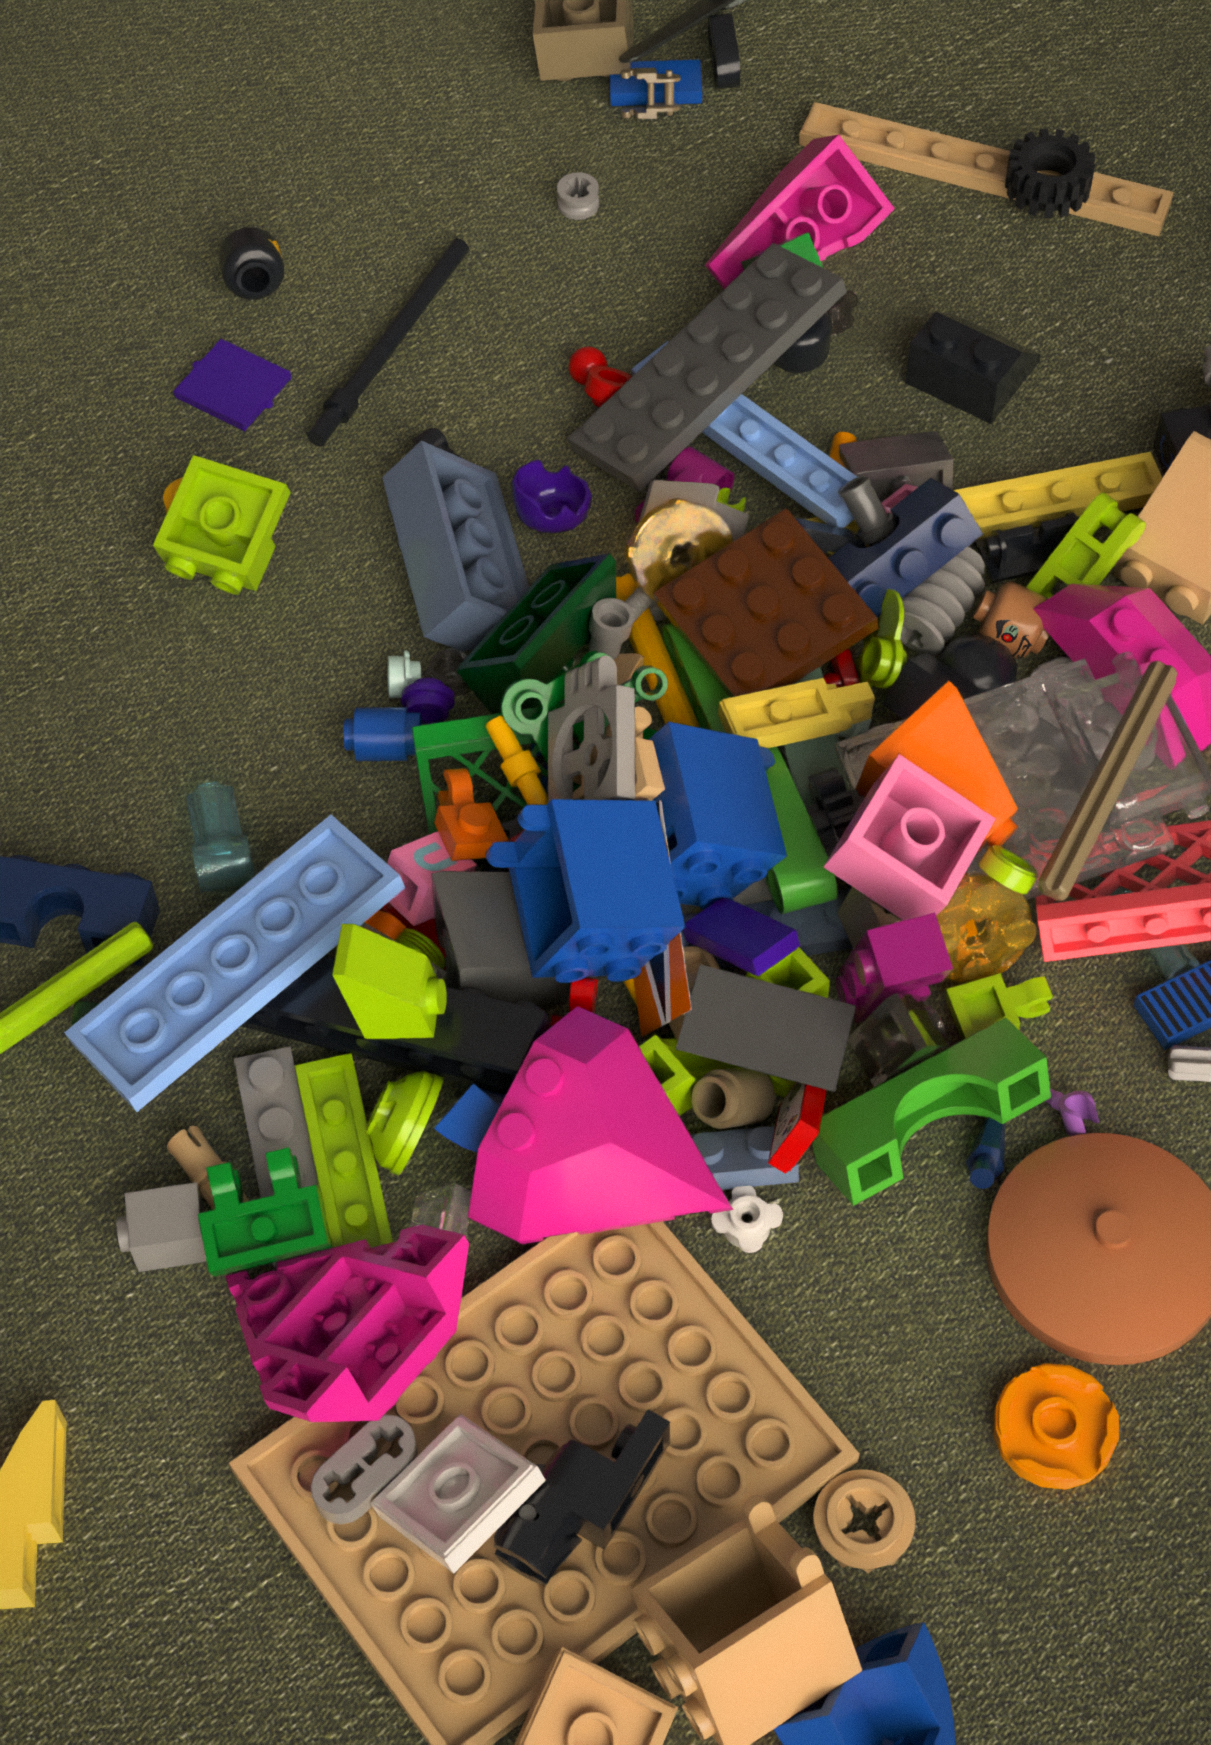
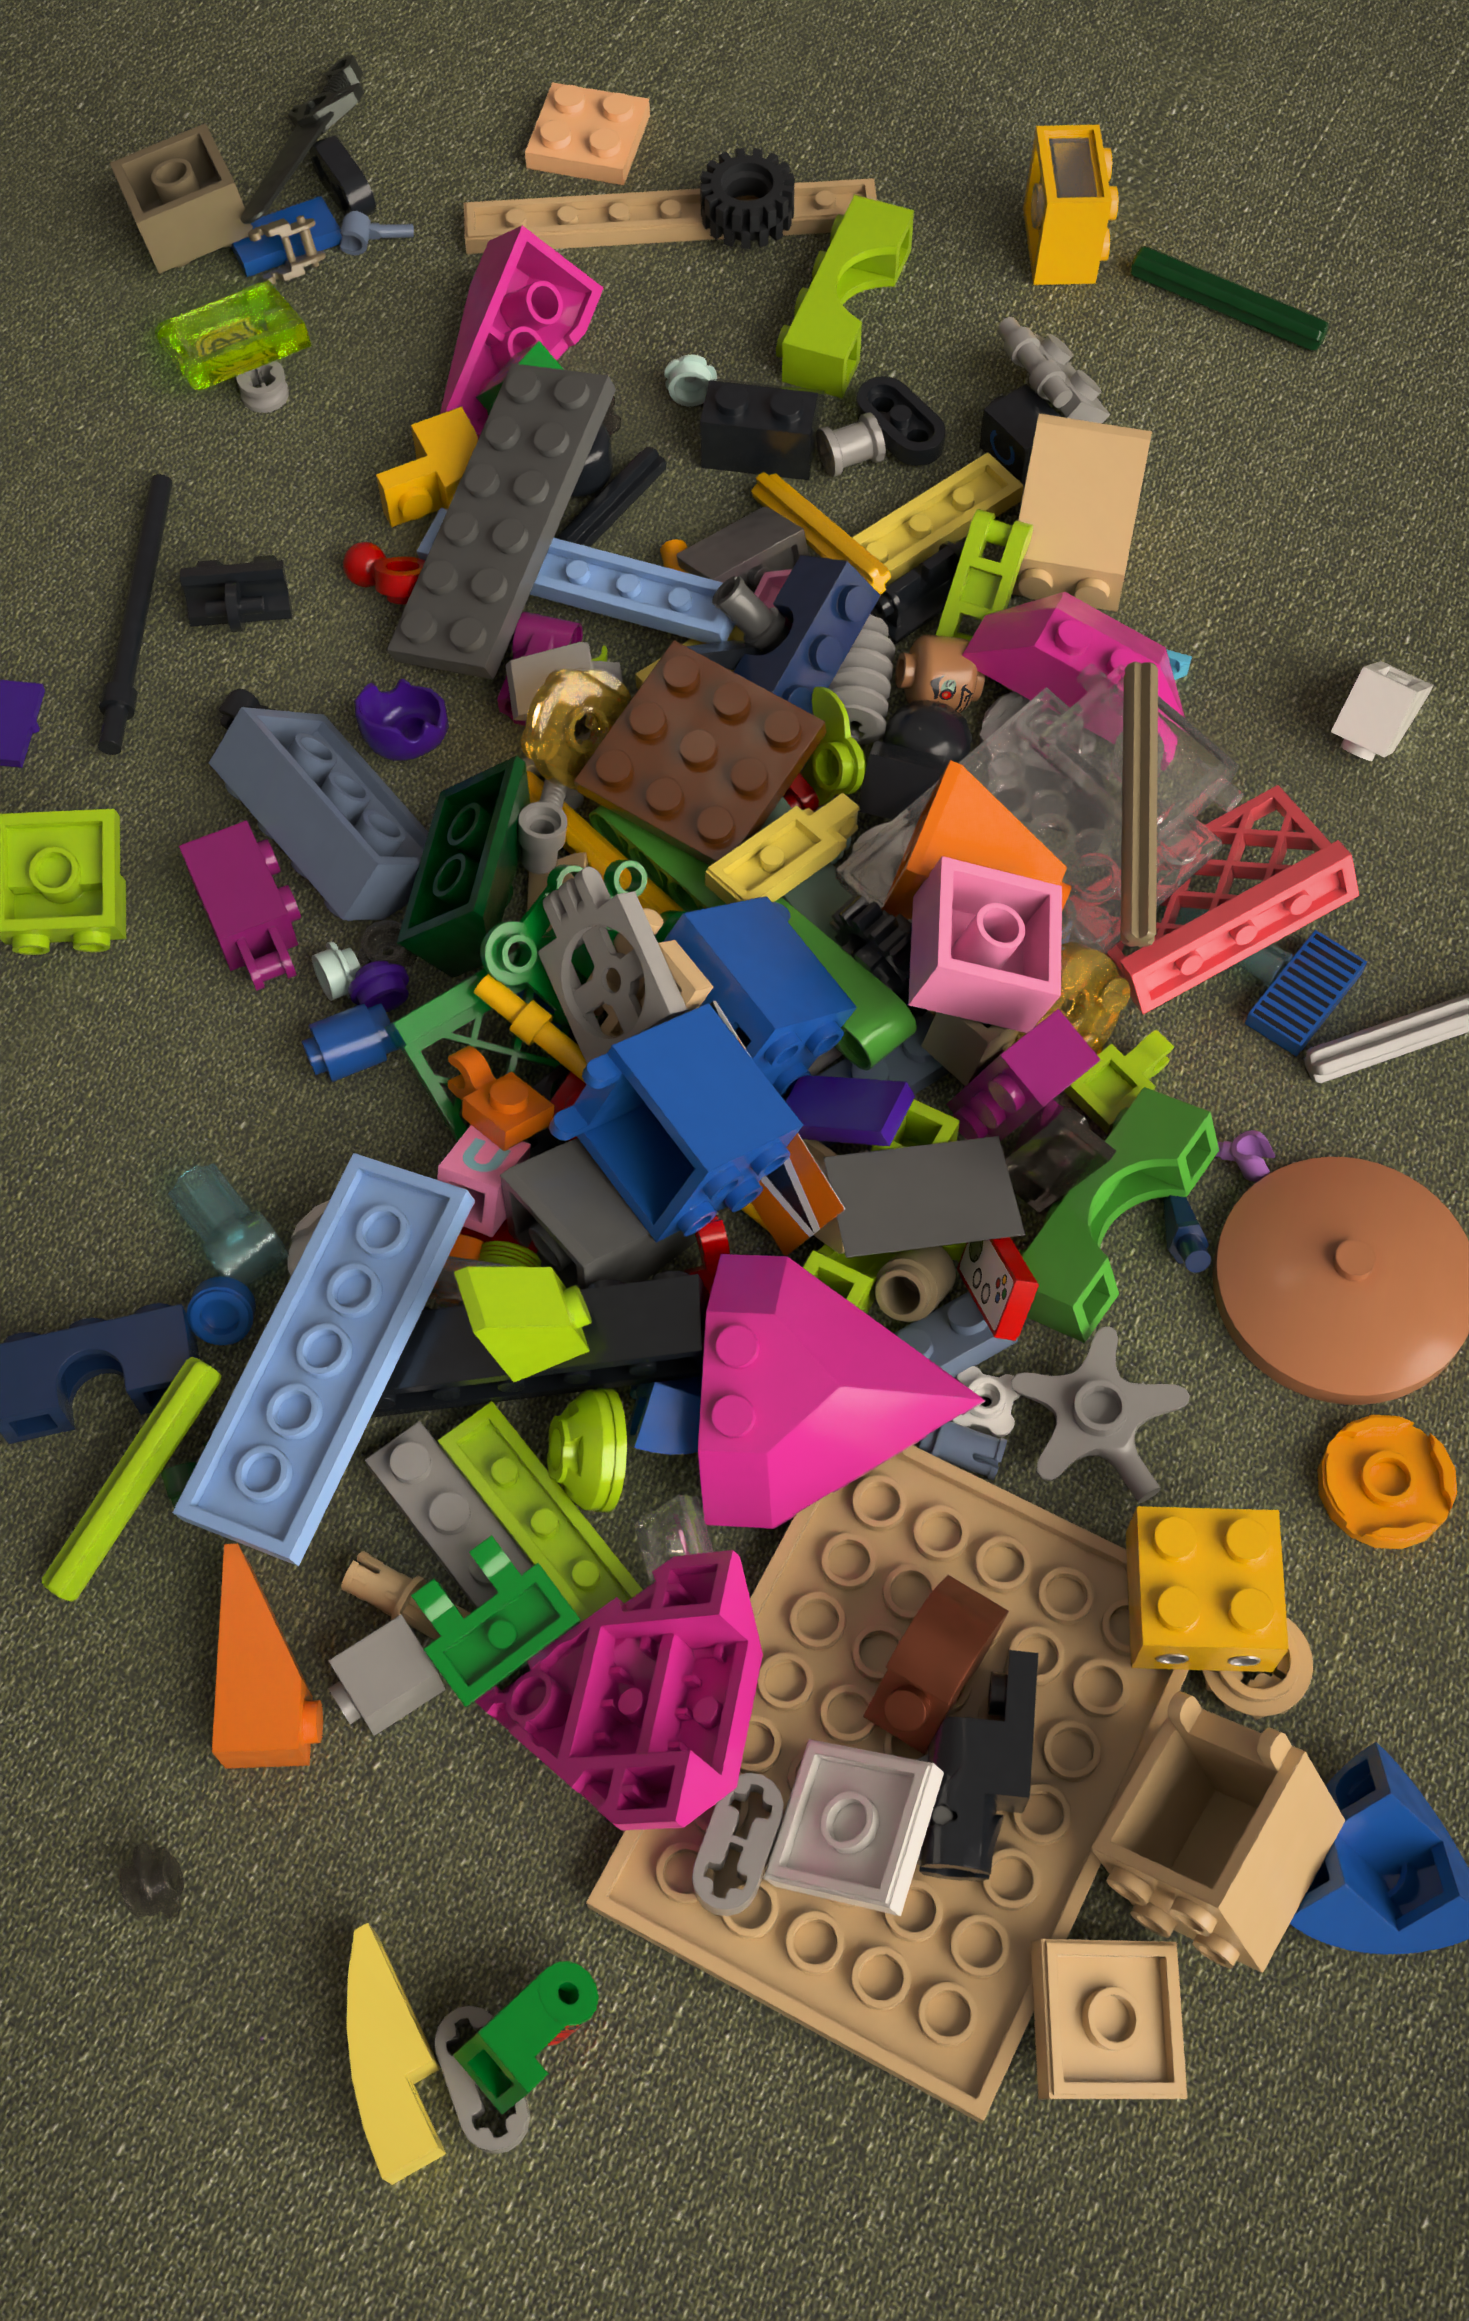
camera: 25 degrees left, 5 degrees up
lime tile [978,845,1038,894] -> none
none -> clear neon green container [155,280,312,390]
none -> black hips [179,555,292,633]
none -> magenta brick [179,820,301,991]
none -> blue tile [187,1276,256,1345]
none -> orange slope [212,1544,323,1769]
none -> sand blue hand [340,211,414,255]
none -> yellow brick [376,406,478,528]
none -> light grey beam [435,2006,531,2154]
none -> green leg [453,1961,599,2114]
none -> light nougat plate [525,82,650,185]
none -> black axle [556,447,667,547]
none -> light aqua plate [664,355,717,407]
none -> yellow axle [751,472,891,595]
none -> lime arch [776,195,914,398]
none -> light grey bush [816,412,886,477]
none -> black plate [856,376,946,466]
none -> copper brick [863,1575,1009,1755]
none -> sand blue pin [918,1421,1007,1481]
none -> light grey animal [1011,1326,1190,1503]
none -> yellow piece [1126,1506,1289,1672]

